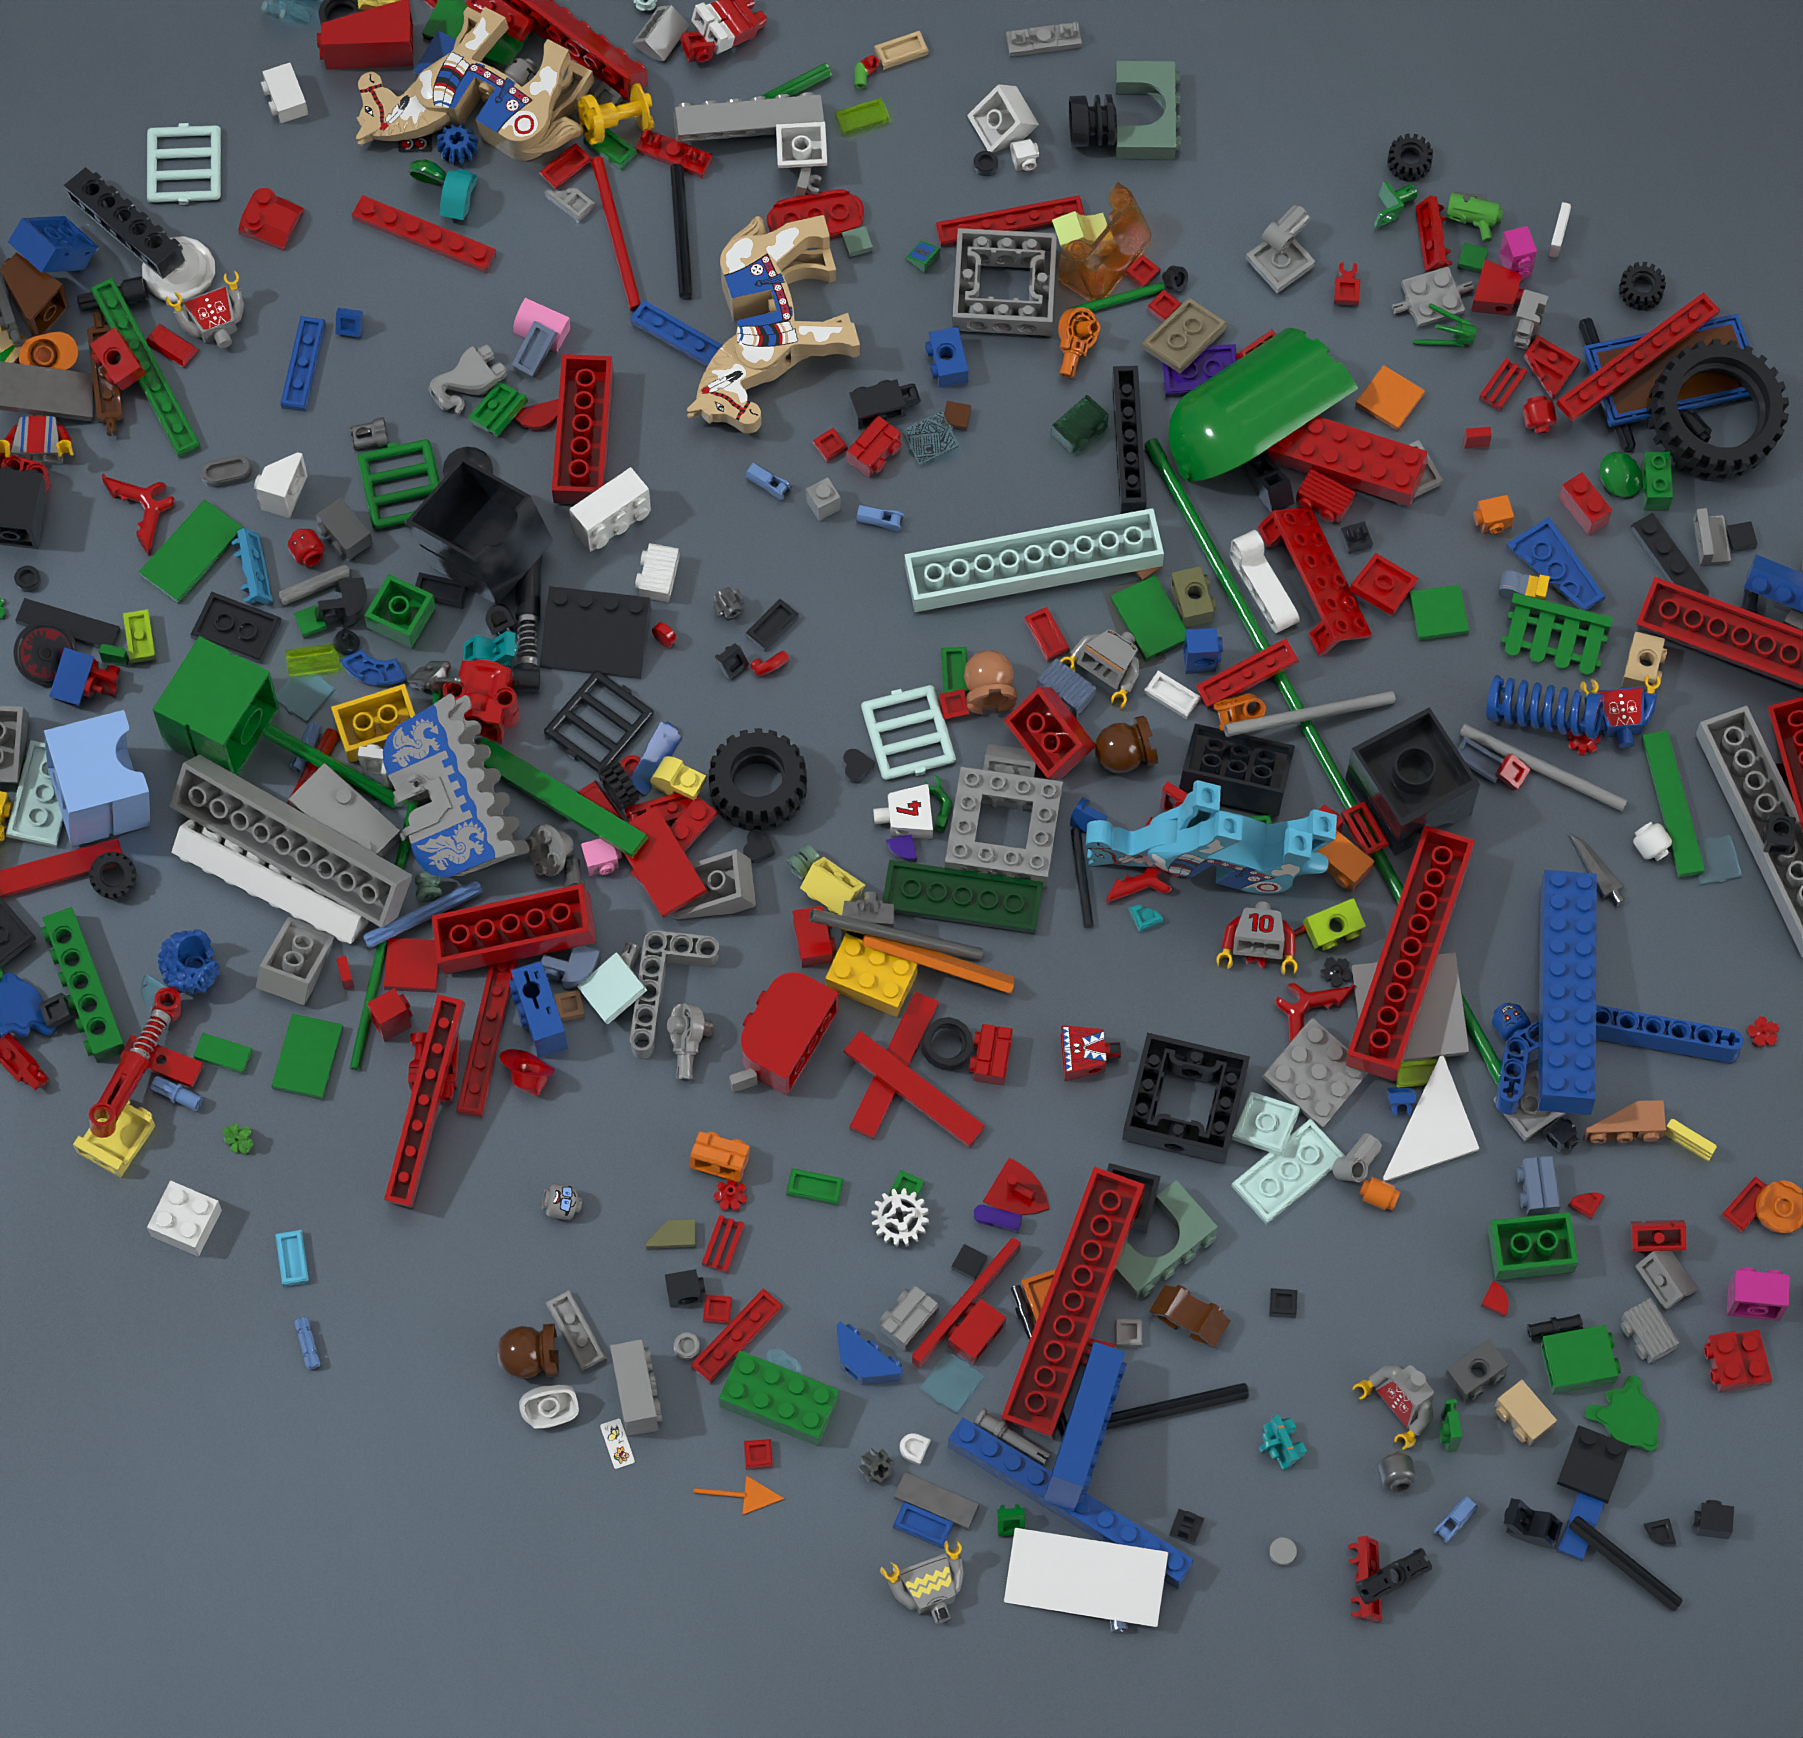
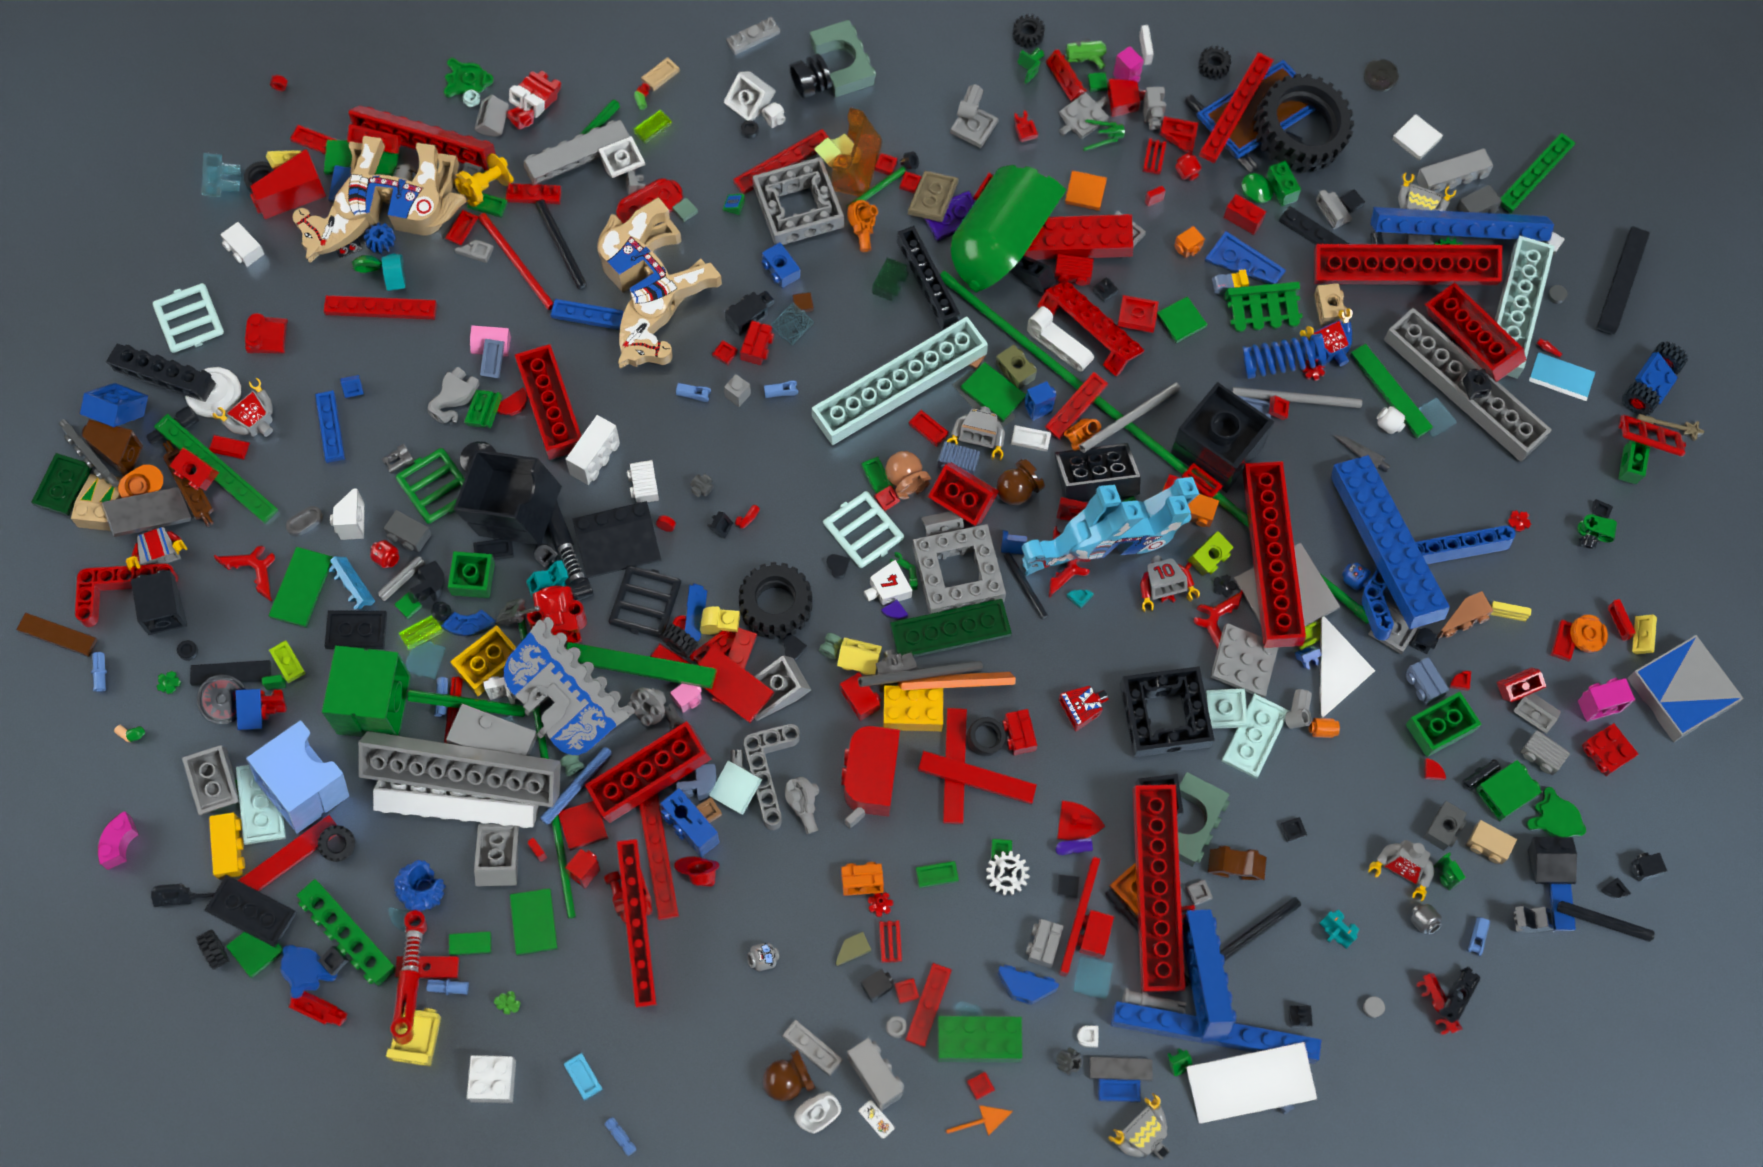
camera: 25 degrees left, 0 degrees up
black tile [746,599,799,652] -> none

